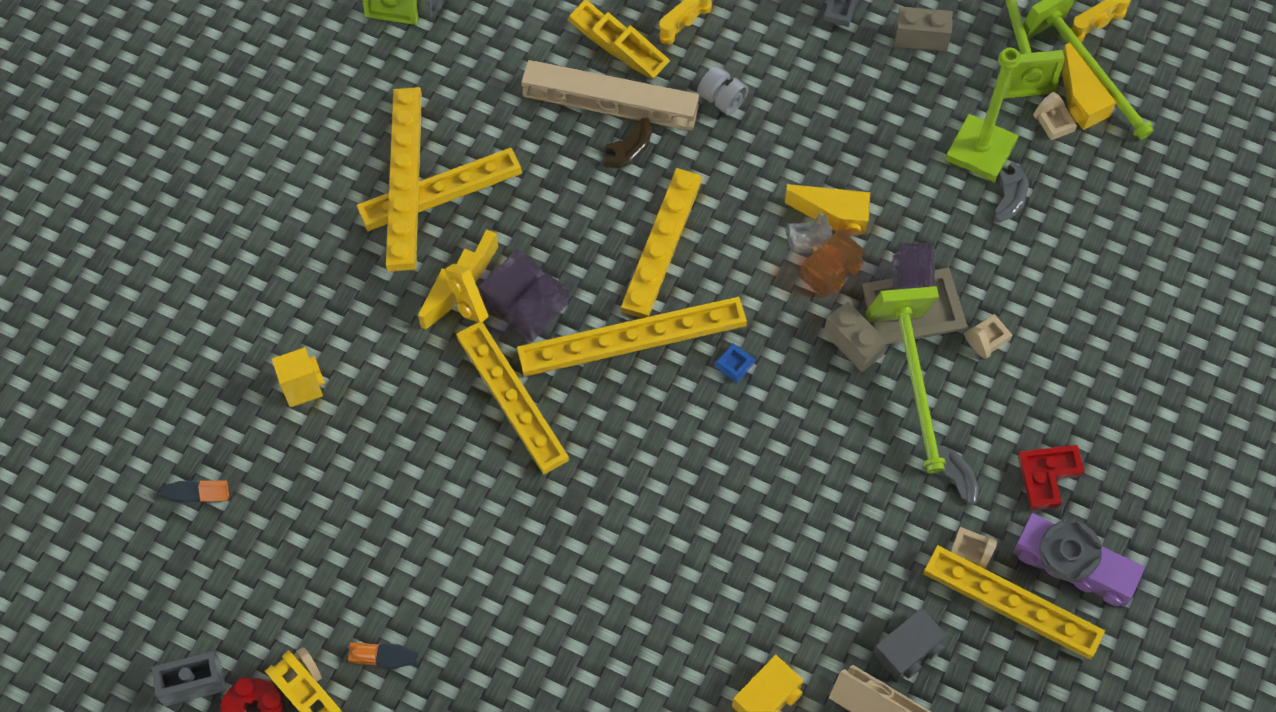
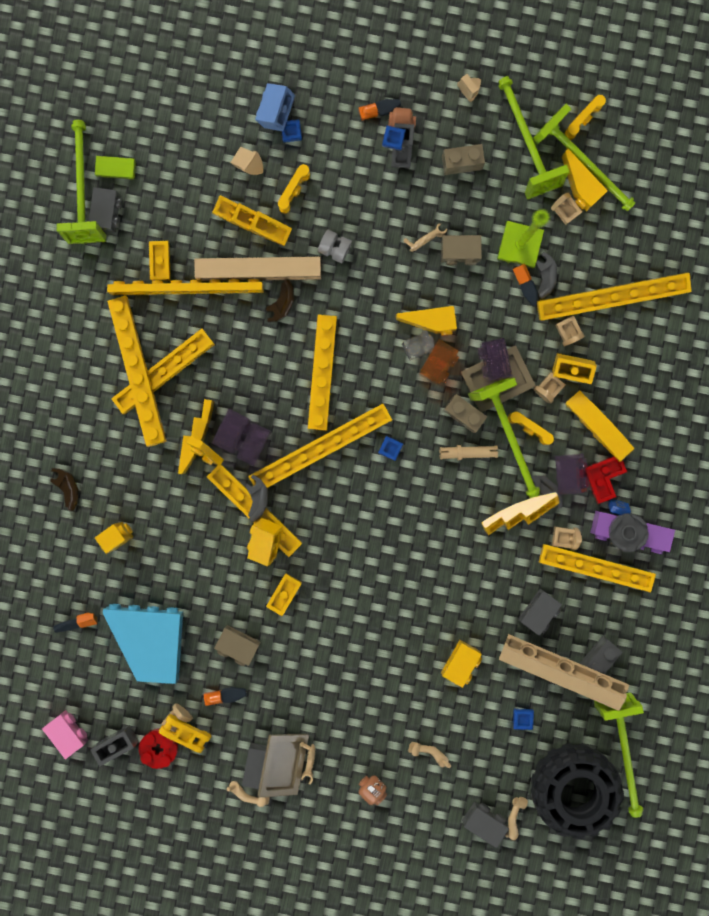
camera: 15 degrees left, 25 degrees up
none -> bright pink brick [42,710,88,759]
none -> dark brown piece [50,468,79,511]
none -> medium azure slope [103,604,183,684]
none -> yellow plate [107,279,264,295]
none -> yellow plate [149,241,170,281]
none -> dark tan brick [214,625,261,666]
none -> dark grey piece [246,474,268,523]
none -> yellow brick [247,518,283,567]
none -> yellow plate [266,573,302,616]
none -> tan piece [403,224,447,252]
none -> tan pin [439,445,498,460]
none -> dark tan brick [441,235,482,266]
none -> yellow slope [481,492,559,535]
none -> yellow plate [508,412,554,445]
none -> piece [513,263,539,306]
none -> yellow plate [537,273,692,321]
none -> yellow brick [552,353,597,384]
none -> tan tile [555,316,585,346]
none -> clear purple brick [555,454,589,495]
none -> yellow slope [566,390,635,462]
none -> blue tile [608,499,631,515]

